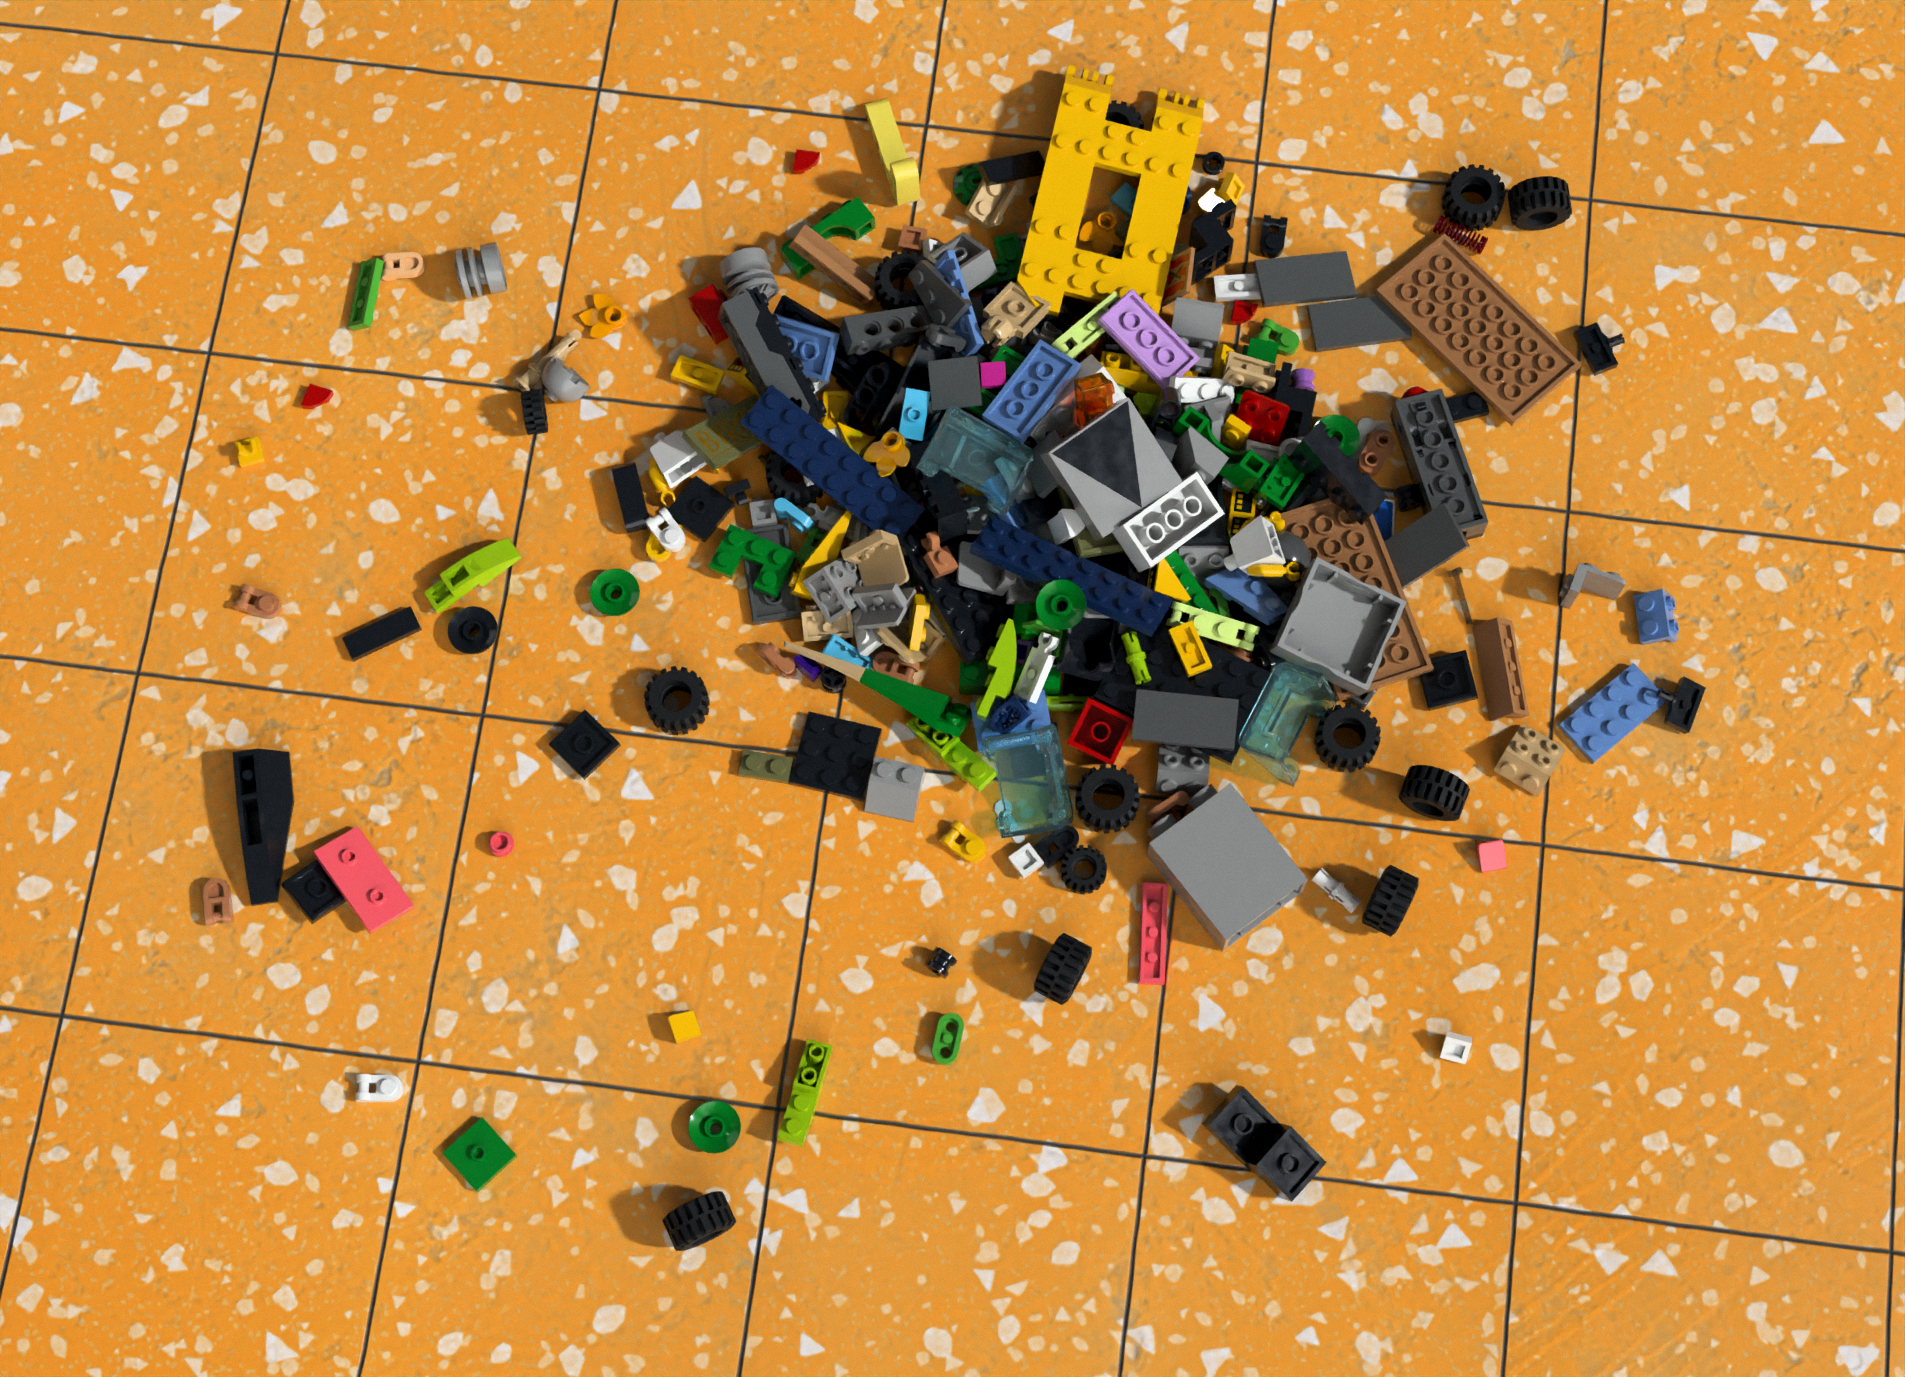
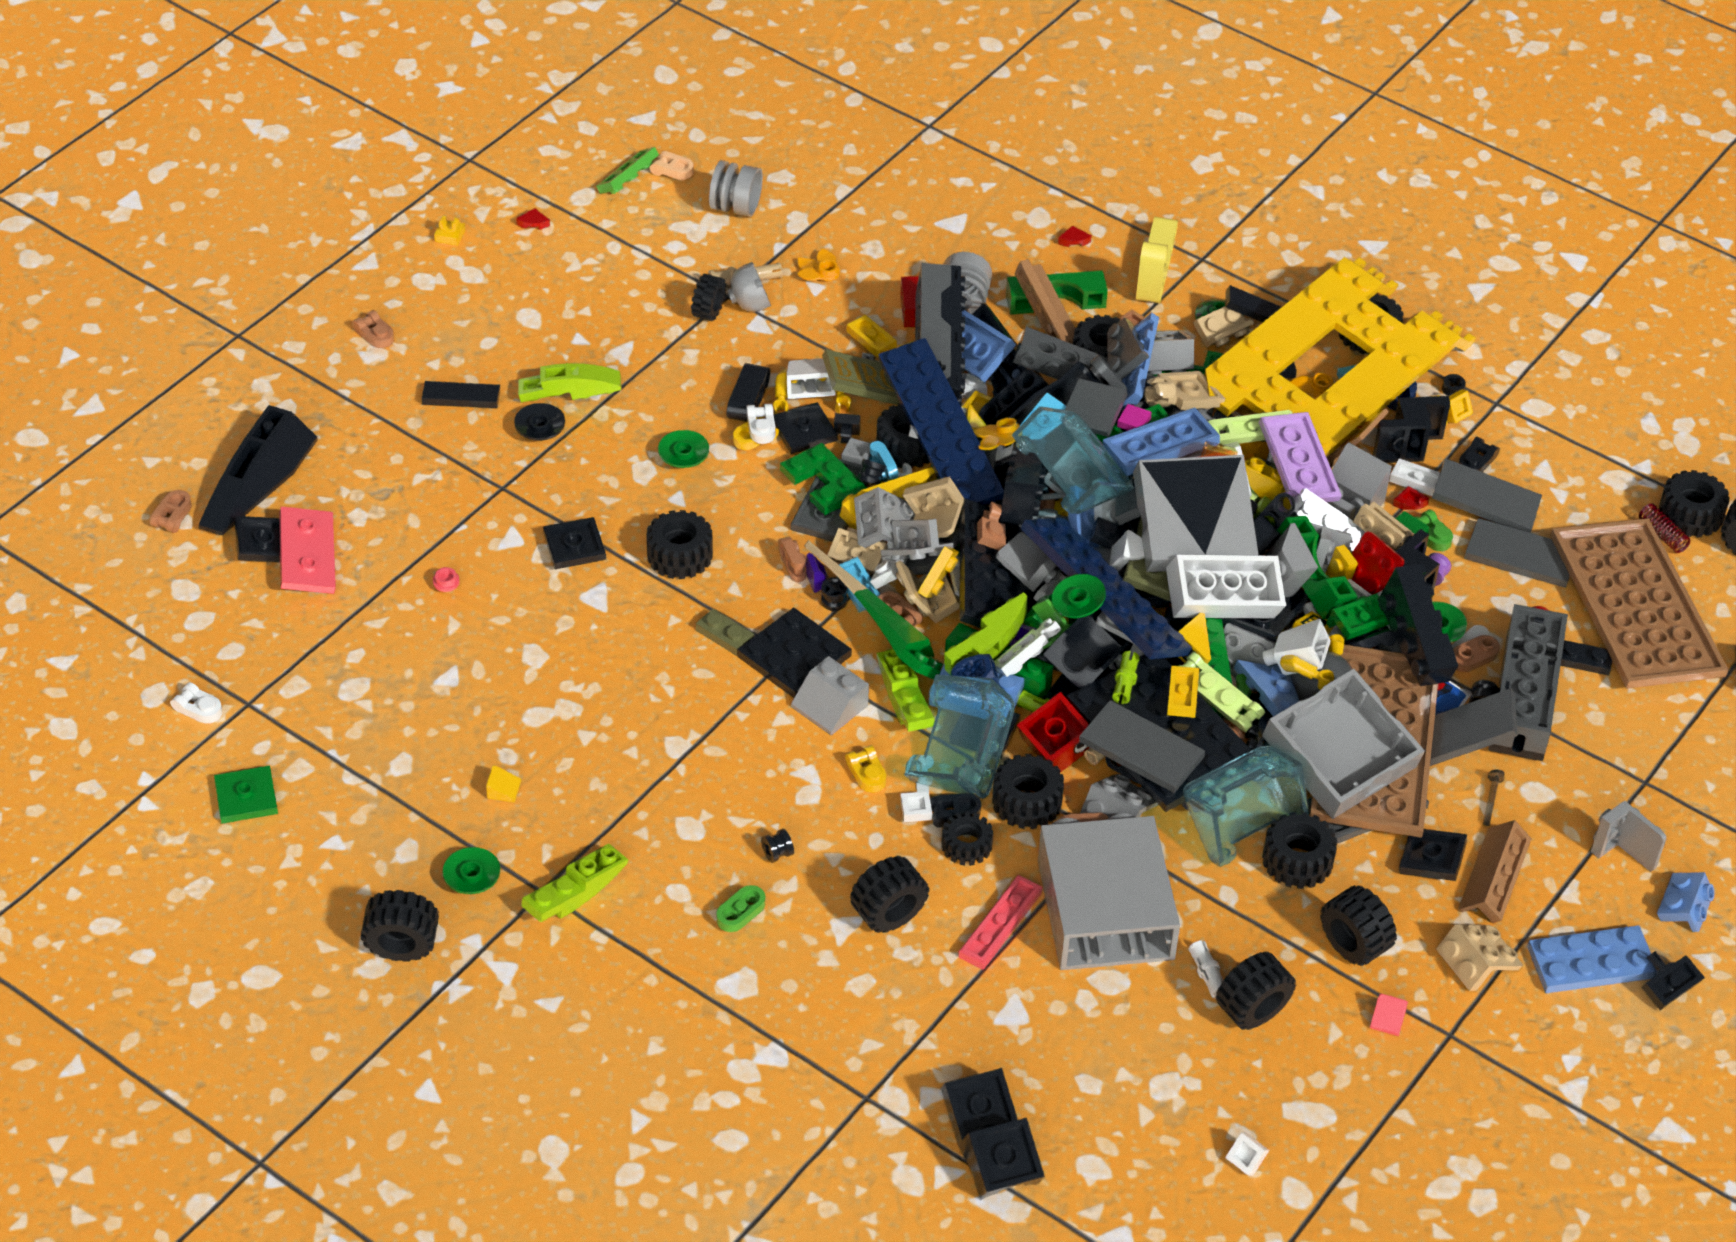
camera: 25 degrees right, 25 degrees down
none -> black wheel [857,459,887,485]

